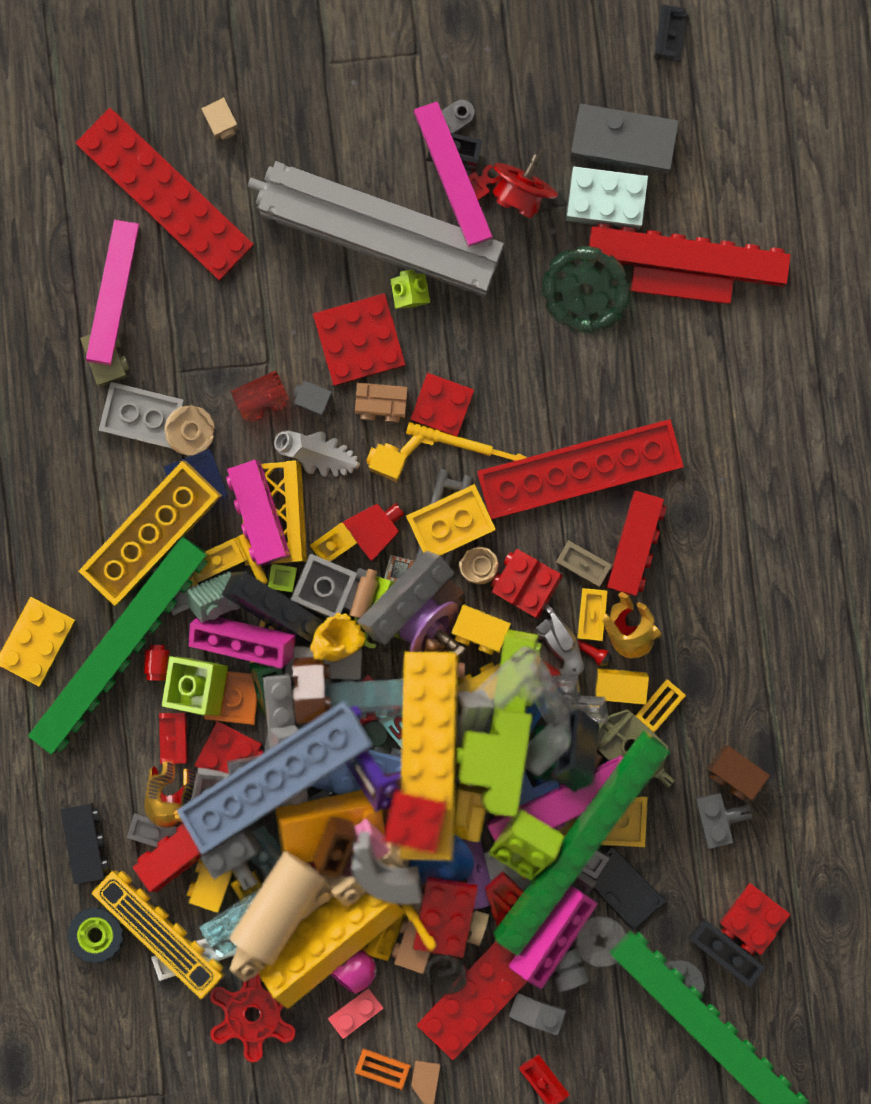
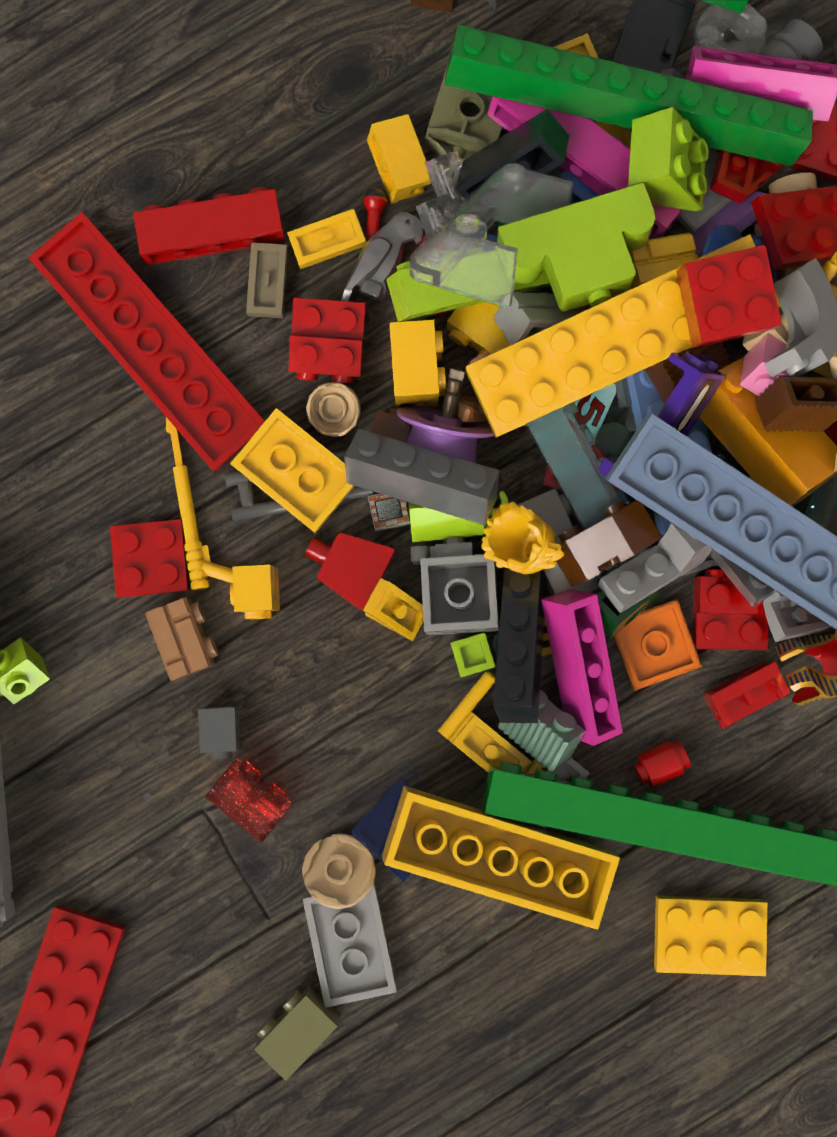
camera: 115 degrees left, 0 degrees up
dark pink tile [86,220,139,366] -> none
lime brick [162,656,228,715] -> none
dark pink brick [226,460,291,566] -> none
yellow fence [242,461,307,566] -> none
light grey plant [274,431,360,477] -> none
red plate [313,293,405,386] -> none
medium nougat cylinder [349,569,379,619] -> none
pearl gold piece [602,592,662,658] -> none
yellow tile [635,679,686,733] -> none

